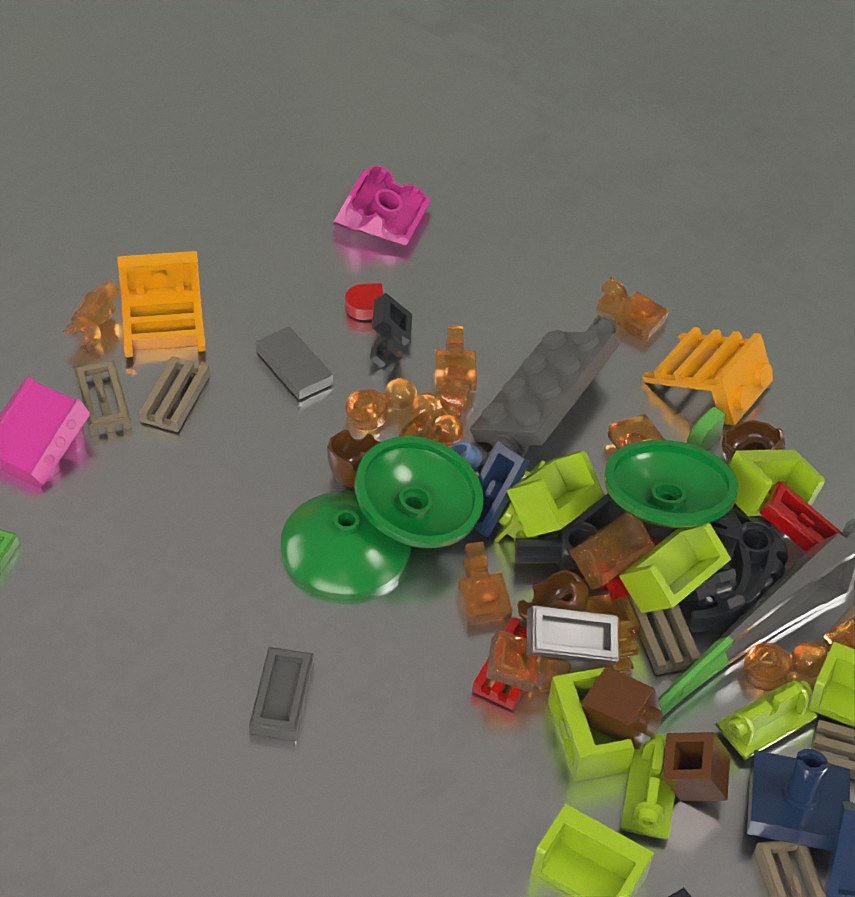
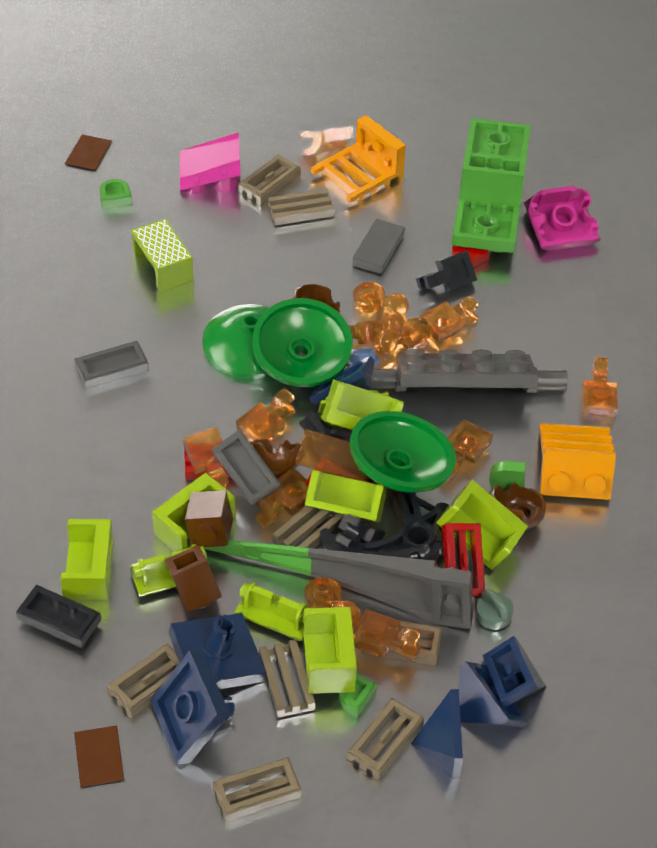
camera: 60 degrees right, 0 degrees up
none -> lime panel [131,218,194,292]
none -> bright green bracket [452,118,531,253]

